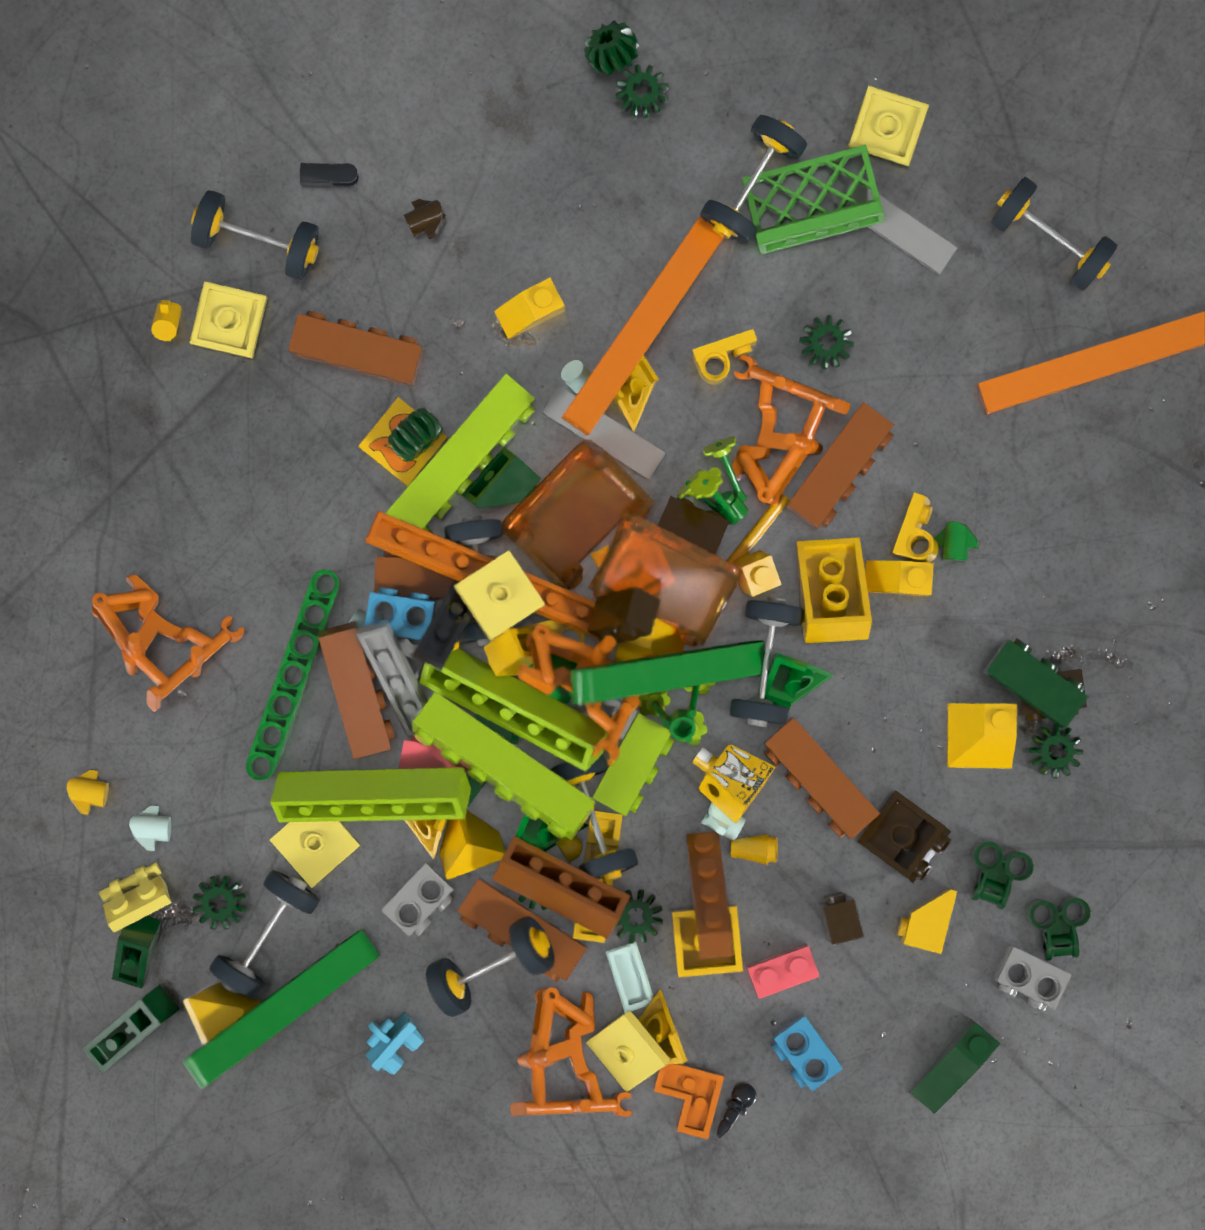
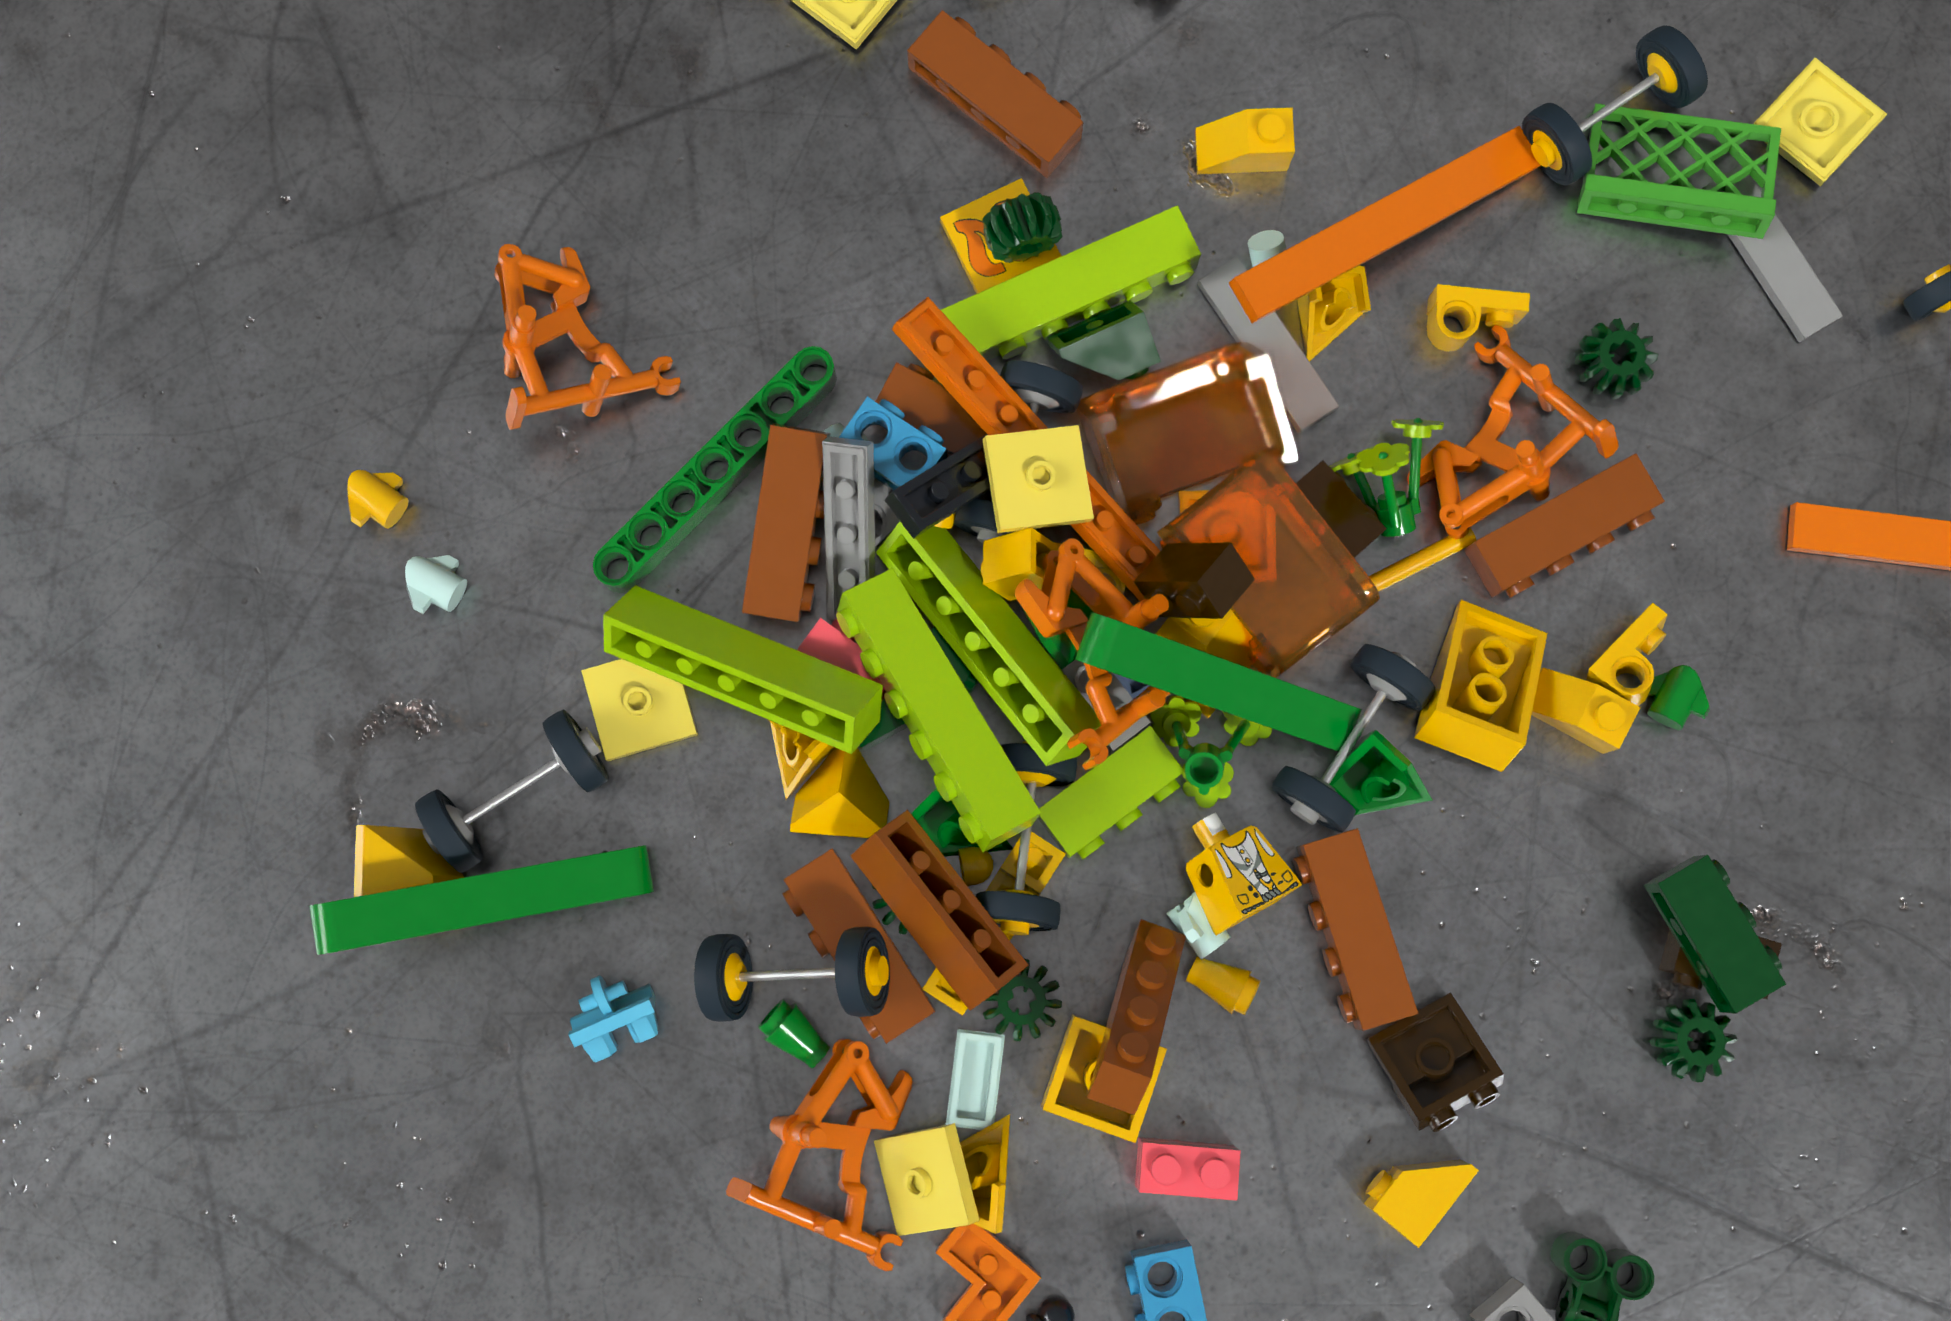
camera: 25 degrees right, 5 degrees down
dark green slope [82,984,180,1074] -> none
light yellow plate [99,862,171,933] -> none
dark green slope [112,915,161,989] -> none
dark green gear [193,875,247,930] -> none
light grey brick [381,863,454,937] -> none
yellow brick [731,550,782,597] -> none
dark brown brick [818,892,864,945] -> none
yellow slope [947,703,1017,768] -> none
dark green piece [970,840,1034,910] -> none
none -> green cone [758,999,830,1069]

